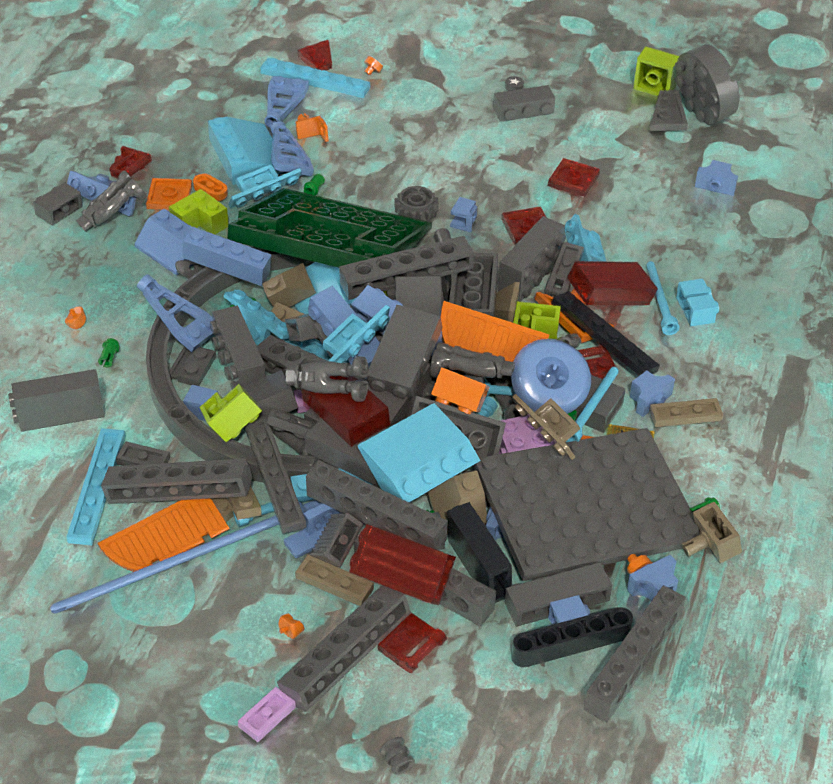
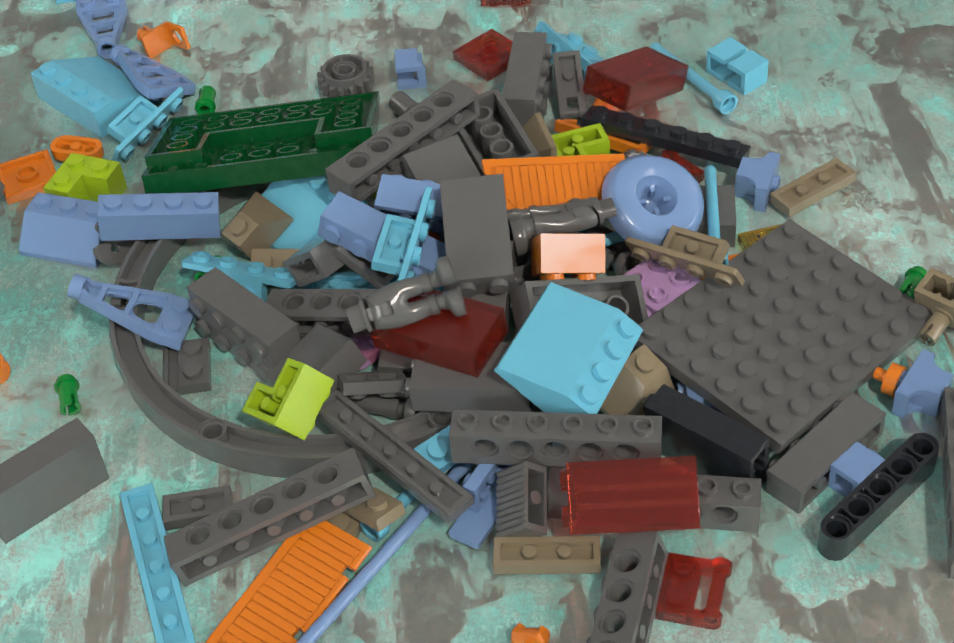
camera: 20 degrees left, 0 degrees up
medium blue brick [183,385,218,421] -> none

